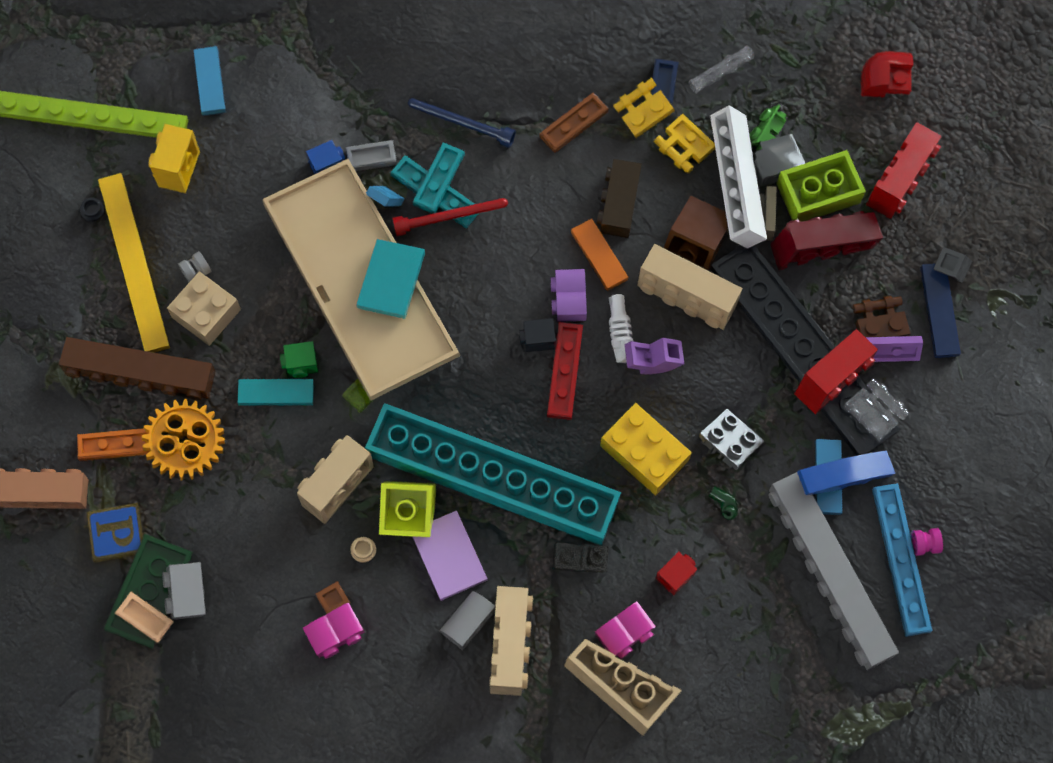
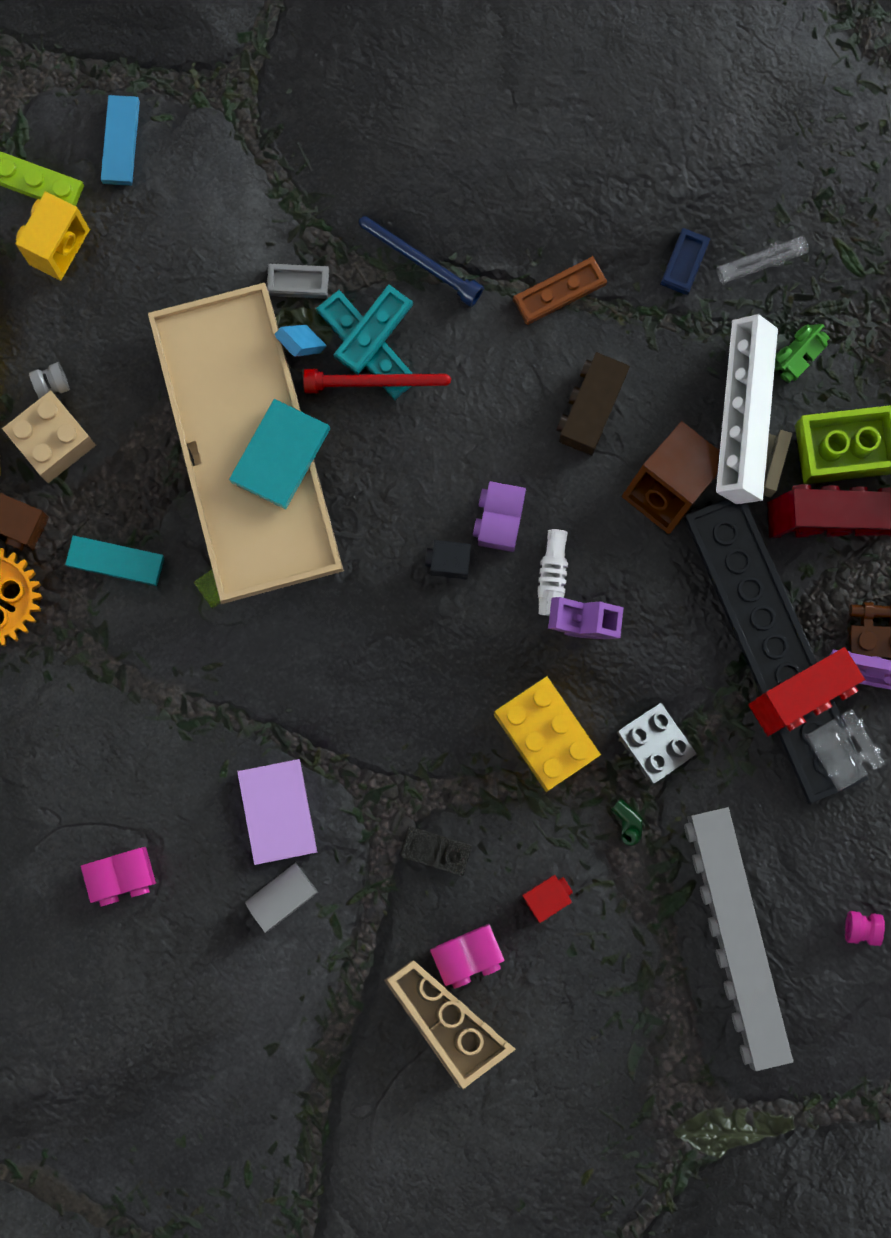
camera: 15 degrees right, 10 degrees up
green brick [280,341,318,378] -> none
tan brick [297,435,374,524] -> none
blue brick [306,140,345,174] -> none
dark orange tile [315,581,351,614] -> none
tan plate [350,537,376,563] -> none
teal brick [365,403,621,546] -> none
neon yellow slope [379,481,436,537] -> none
tan wedge [490,586,533,696] -> none
red tile [547,322,583,420] -> none
orange tile [571,219,629,291] -> none
yellow plate [613,78,675,138] -> none
tan brick [637,244,743,330] -> none
yellow plate [654,114,715,174] -> none
dark grey piece [754,134,805,188] -> none
blue slope [797,450,895,495] -> none
dark azure tile [815,439,842,515] -> none
dark azure tile [872,483,932,637] -> none

